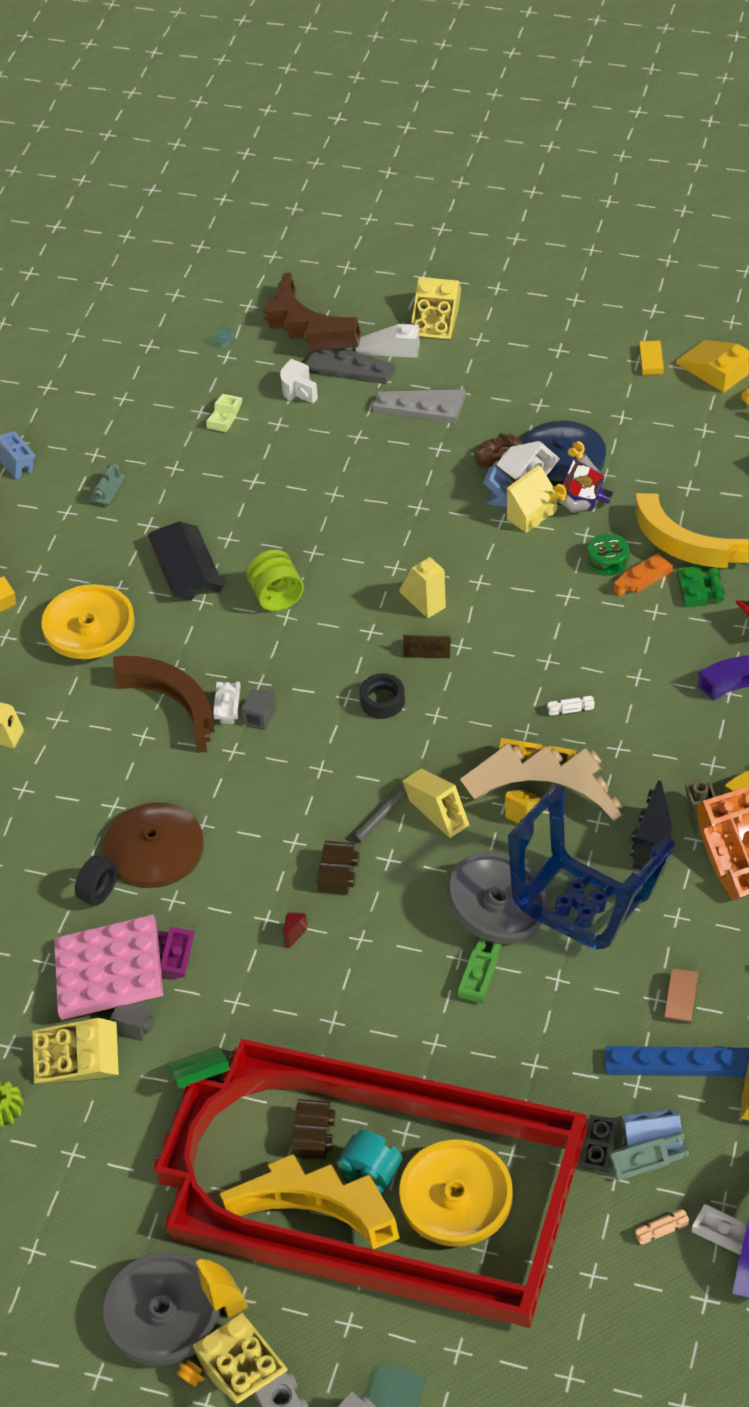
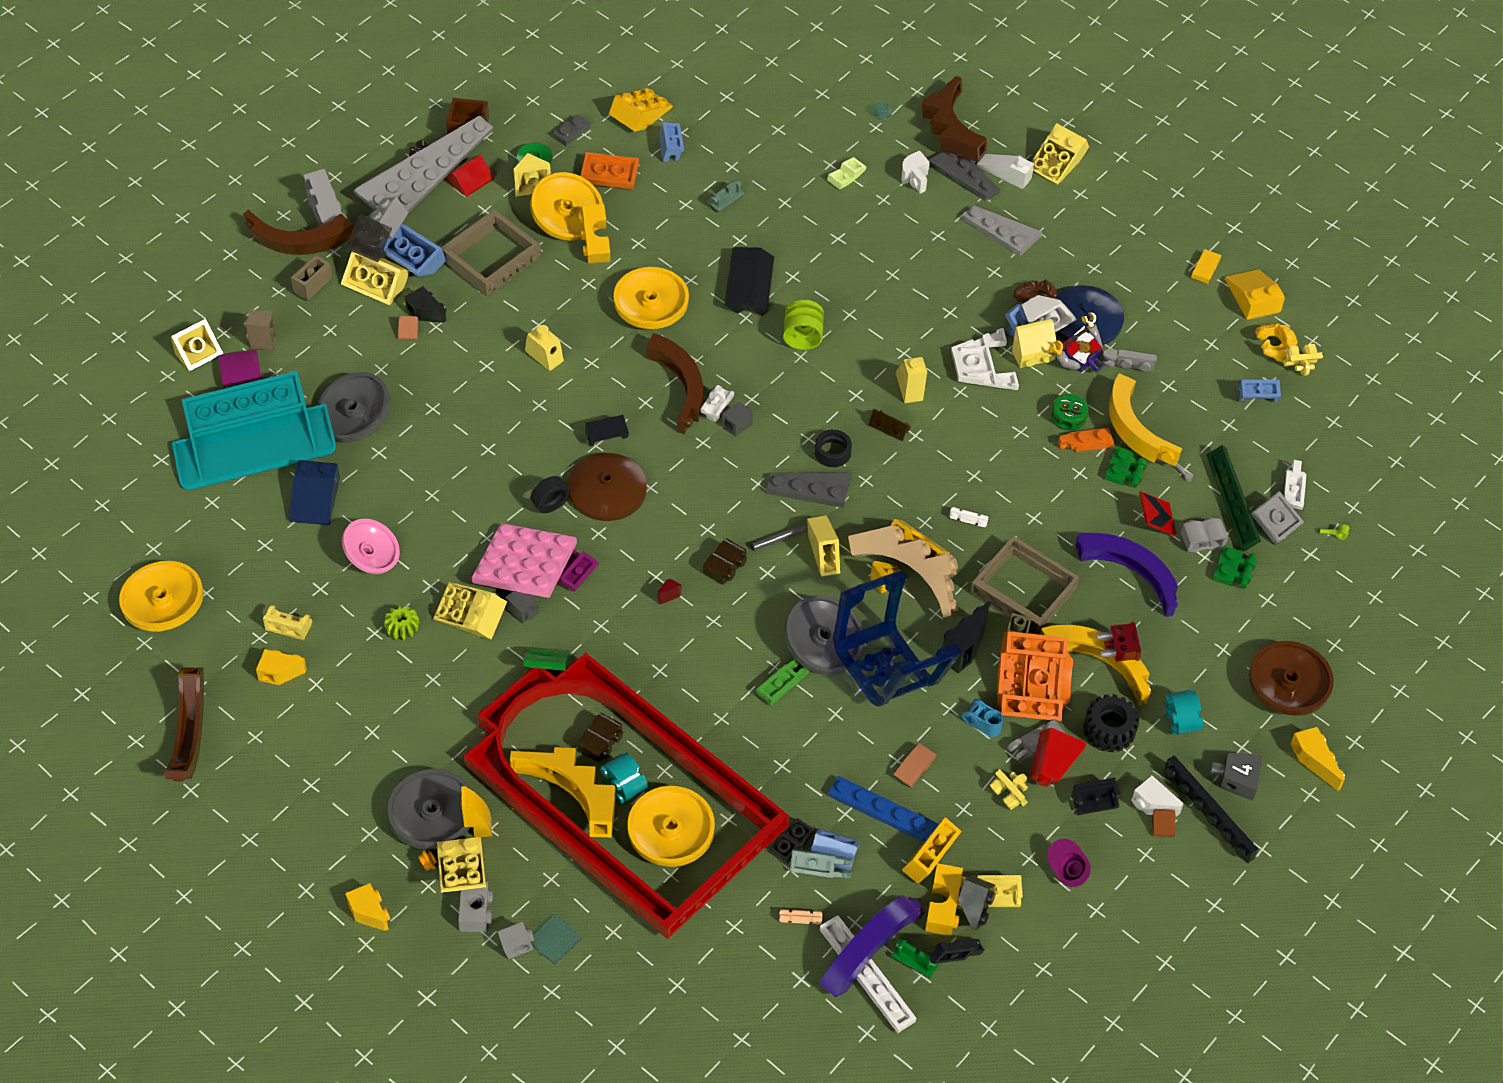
camera: 20 degrees right, 5 degrees up
none -> black hinge [585,415,629,446]
none -> dark grey wing [766,472,851,508]
none -> white wing [951,328,1019,390]
none -> dark azure piece [962,699,1003,737]
none -> dark tan window [970,536,1080,635]
none -> light grey hinge [1101,349,1157,372]

